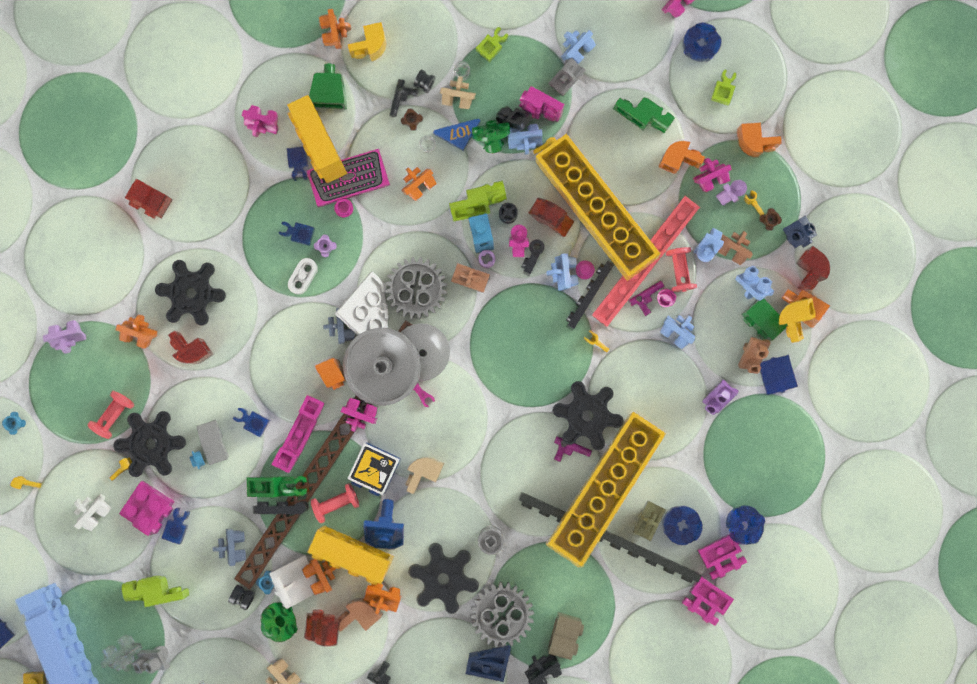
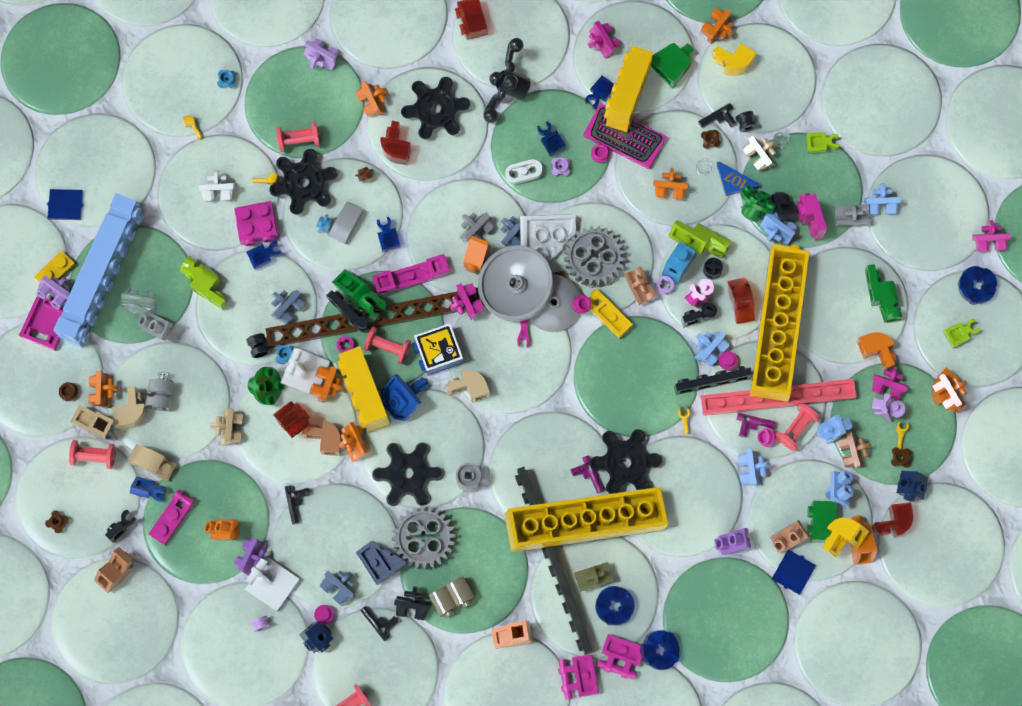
camera: 45 degrees right, 10 degrees down
none -> dark pink bush [337,336,354,353]
none -> reddish brown plate [355,167,373,182]
none -> light grey hips [459,212,494,243]
none -> black wheel [483,38,531,123]
none -> brick [492,620,532,649]
none -> dark pink plate [572,295,591,314]
none -> yellow plate [588,288,633,339]
none -> hips [932,374,968,410]

